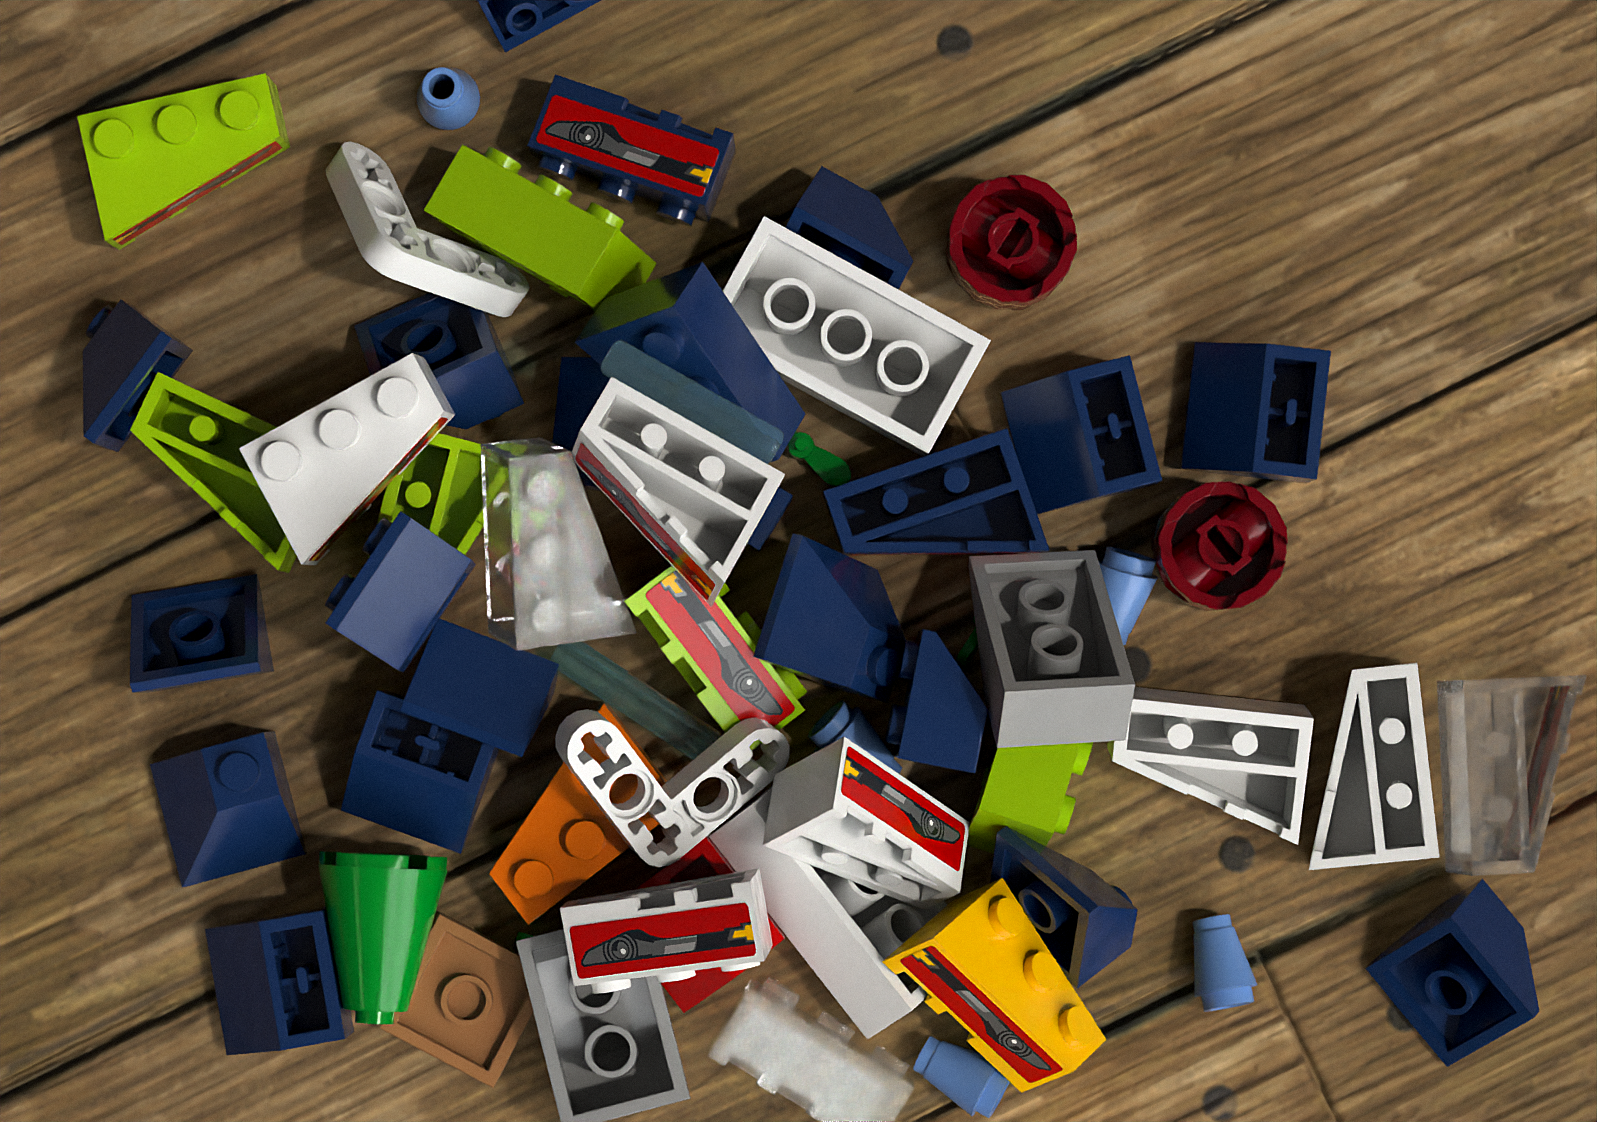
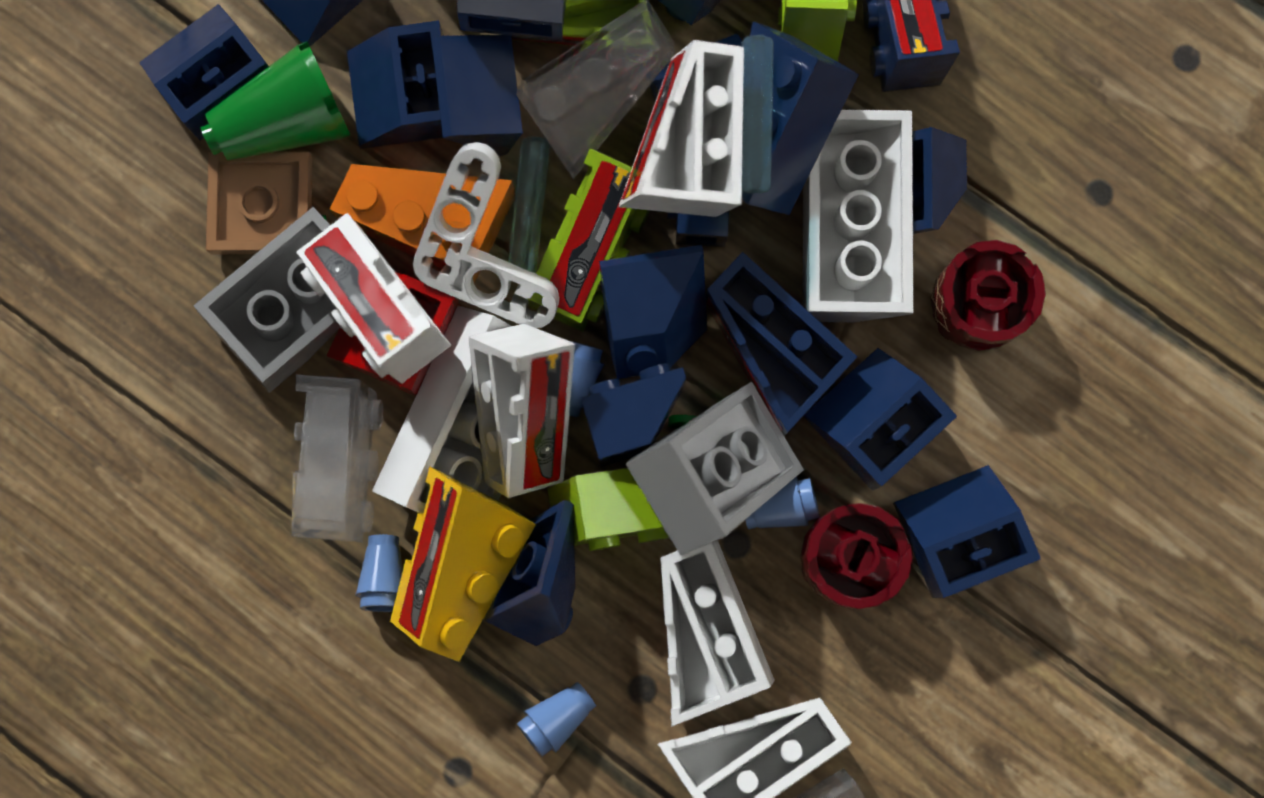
camera: 65 degrees right, 5 degrees down
green piece [787,431,851,487] -> none

